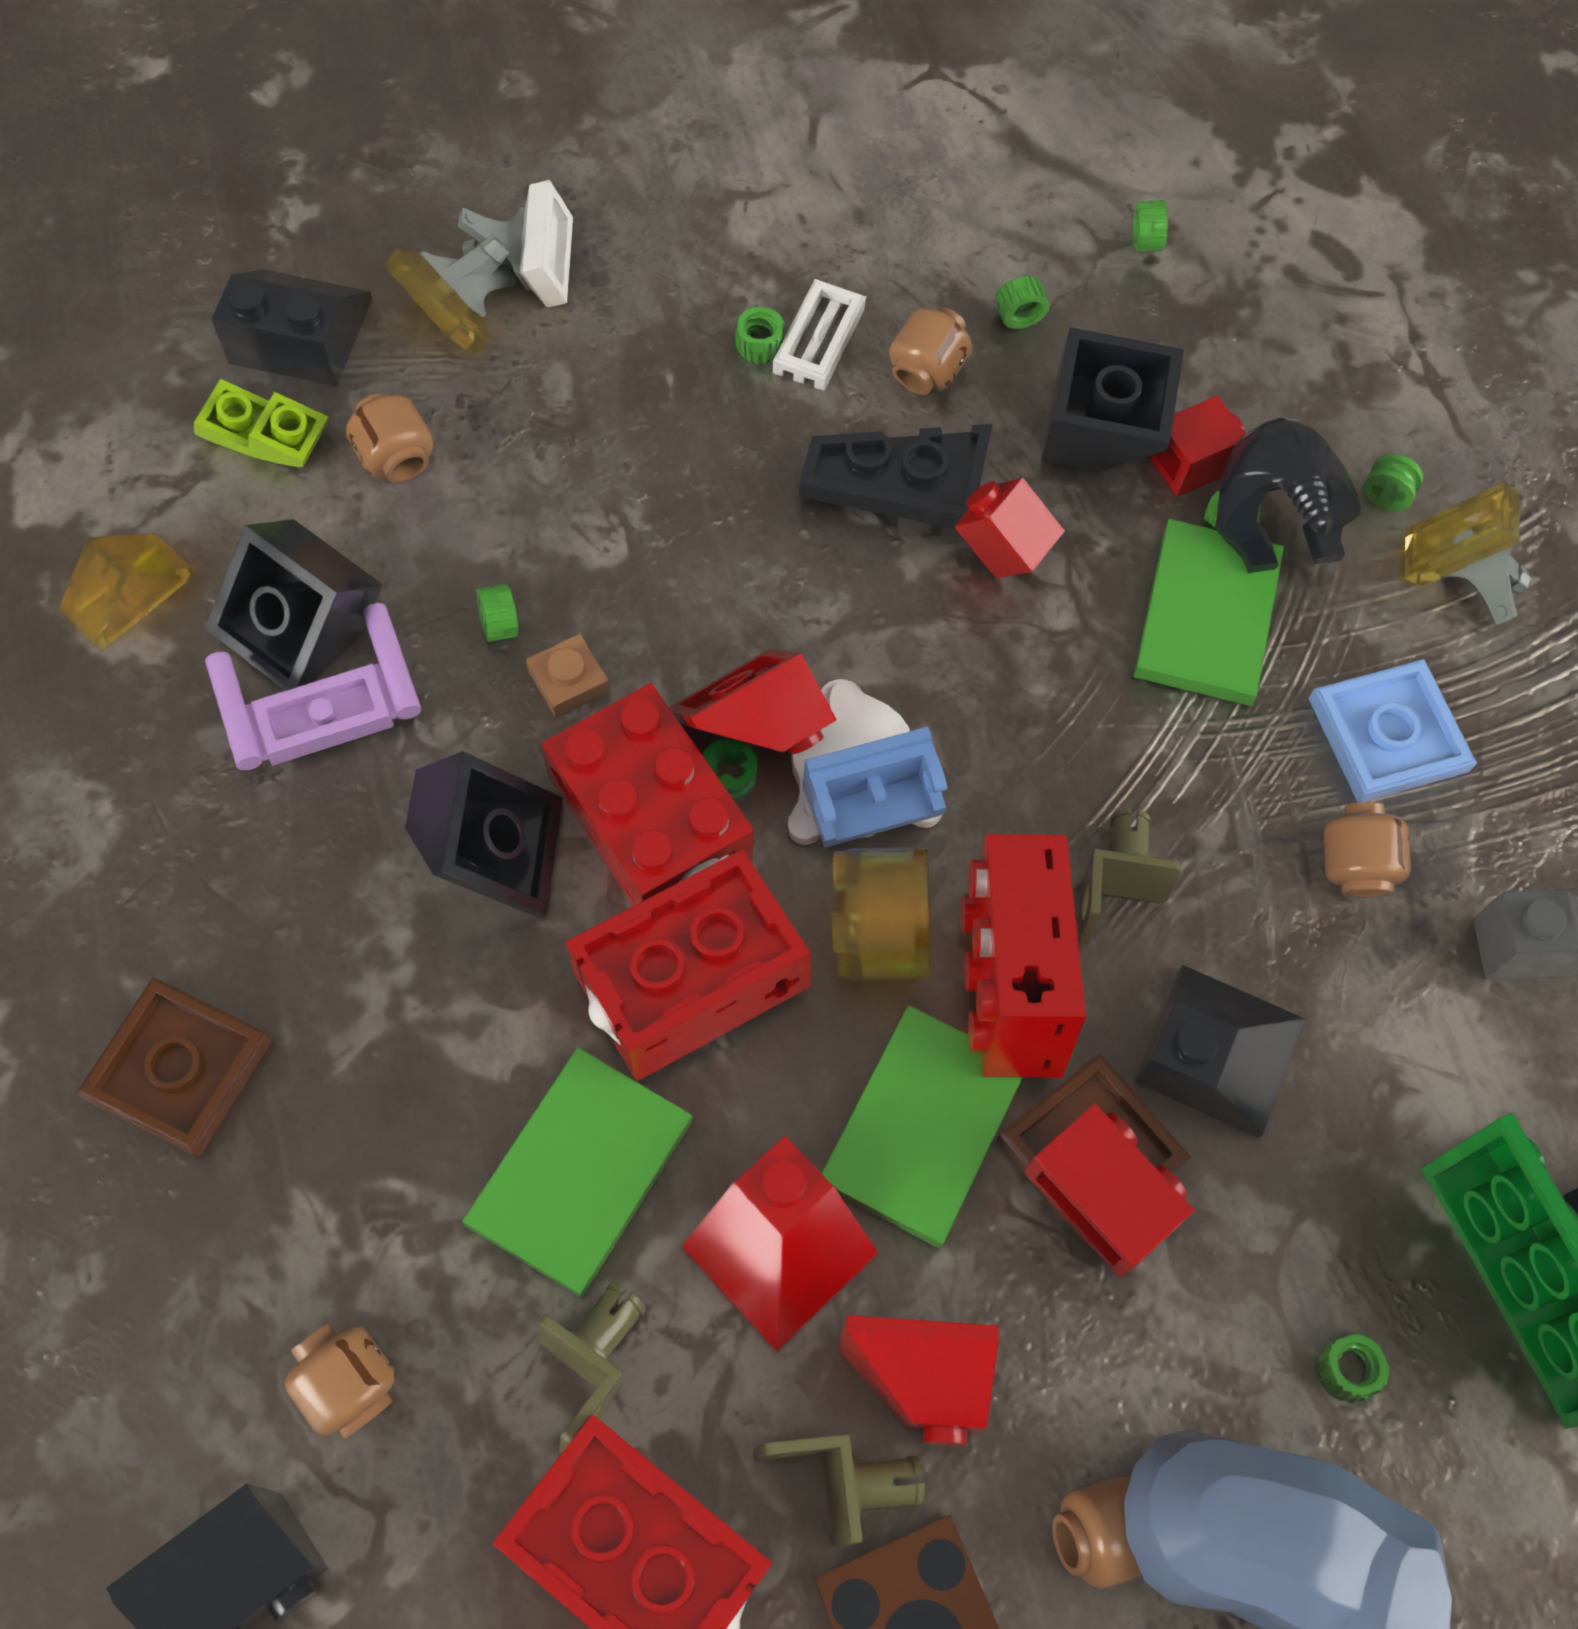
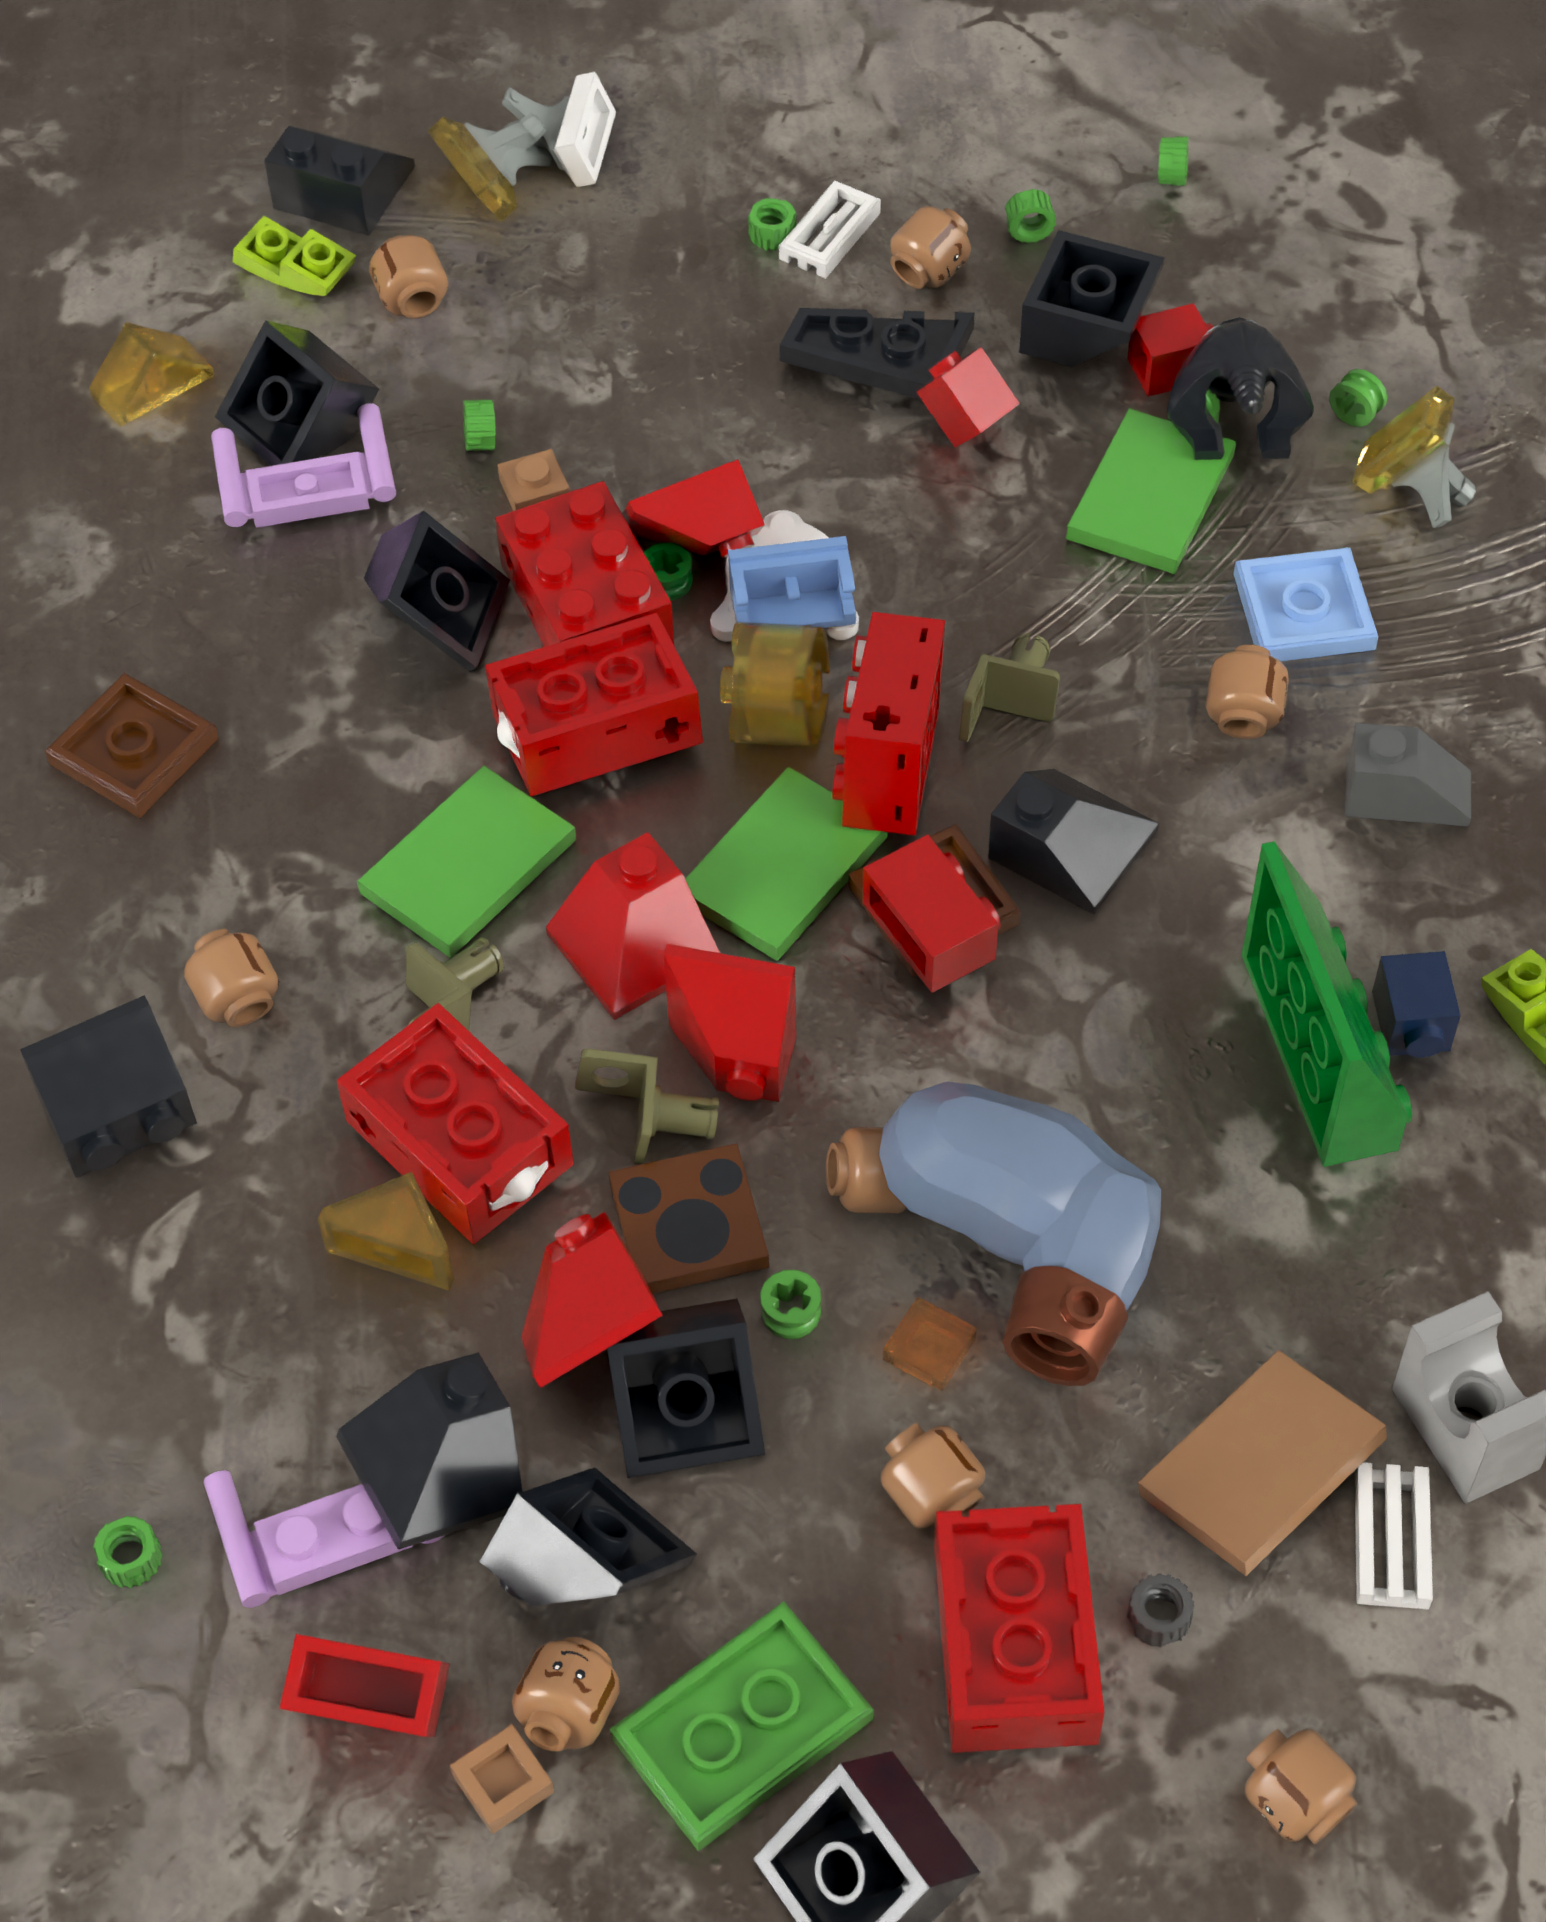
camera: 15 degrees right, 10 degrees down
bright green axle [1317,1332,1390,1404] -> none

